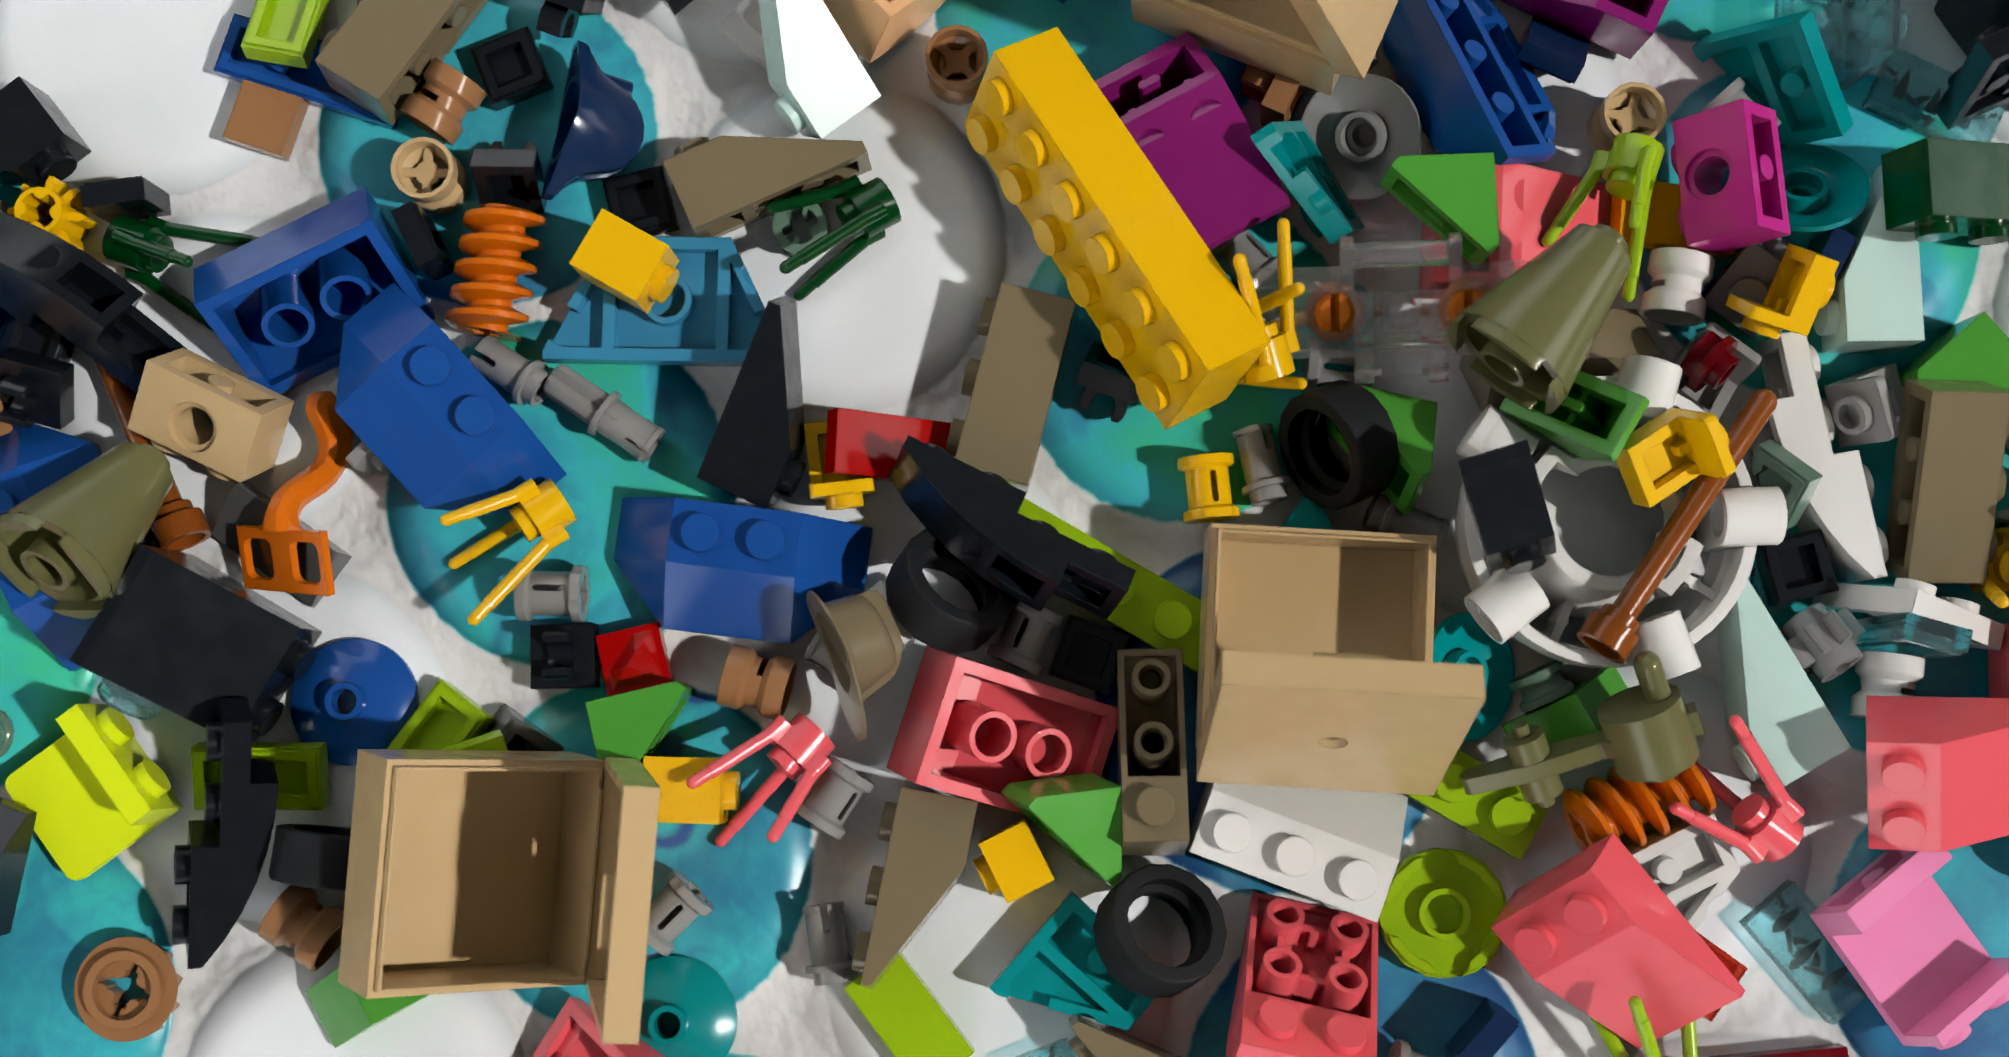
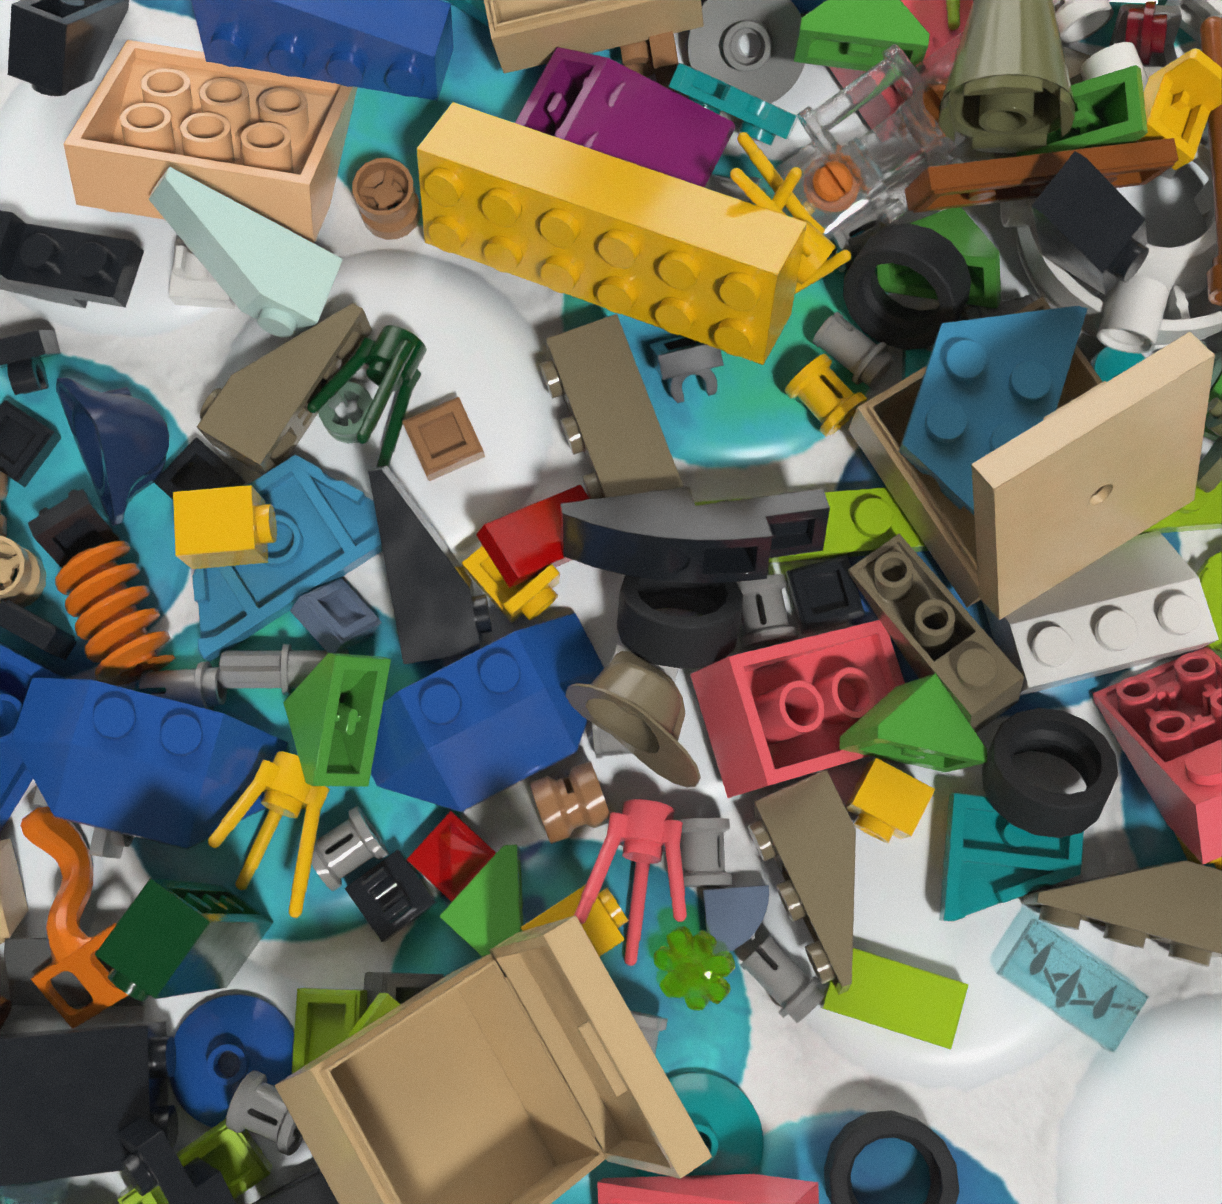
camera: 35 degrees left, 5 degrees down
none -> dark green brick [95,878,273,1001]
none -> light grey bush [226,1070,304,1156]
none -> bright green slope [283,653,391,787]
none -> sand blue tile [290,577,382,654]
none -> medium nougat tile [402,397,485,481]
none -> clear neon green plant [654,926,735,1010]
none -> sand blue tile [703,885,769,957]
none -> dark azure wing [899,306,1088,515]
none -> dark orange tile [904,138,1178,213]

